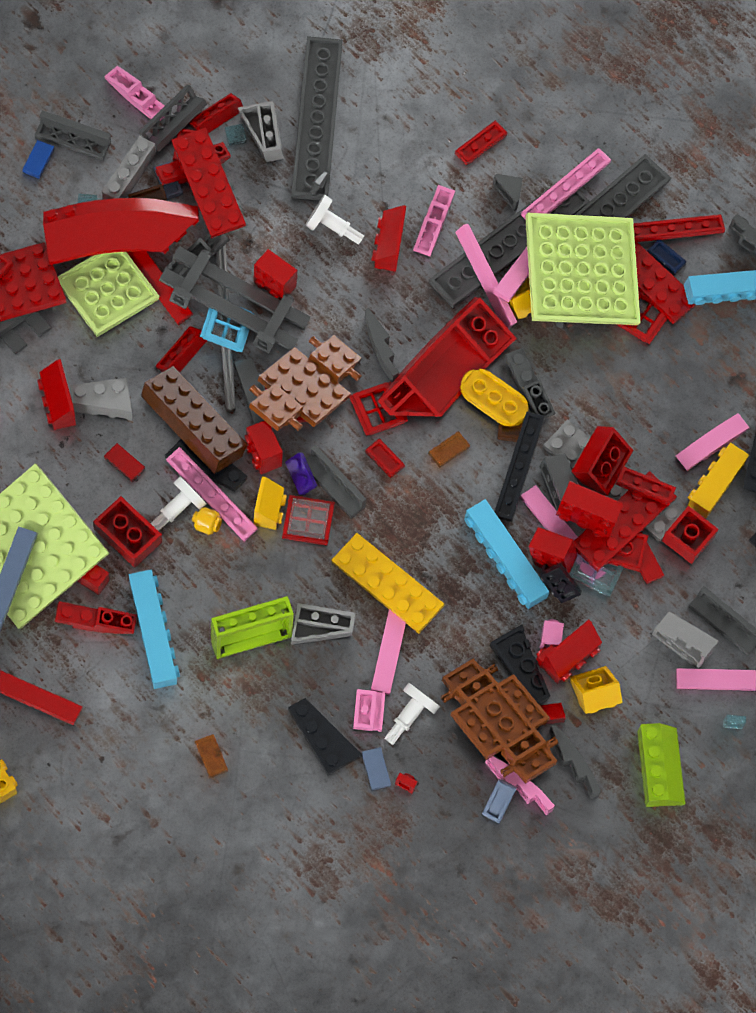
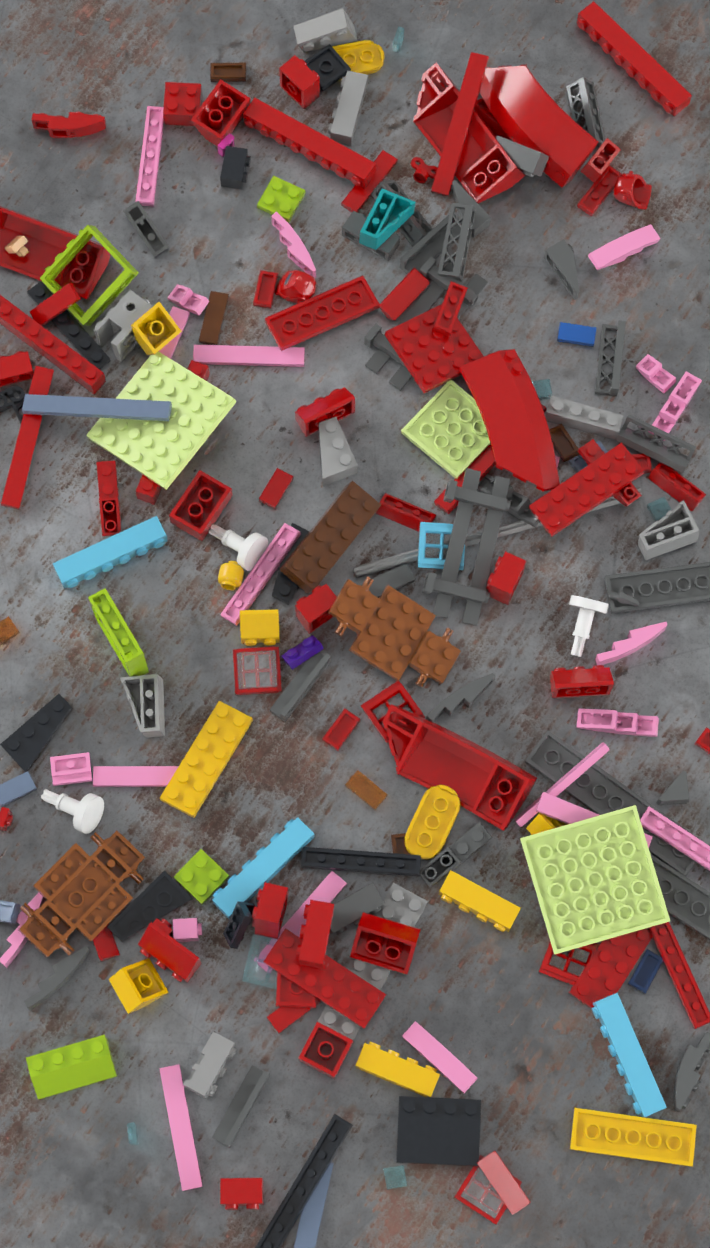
camera: 85 degrees right, 5 degrees up
red tile [615,466,676,506] -> none
none -> lime plate [173,849,230,905]
none -> yellow brick [439,870,521,932]
none -> bright pink slope [595,621,668,665]
none -> bright pink slope [636,354,676,393]

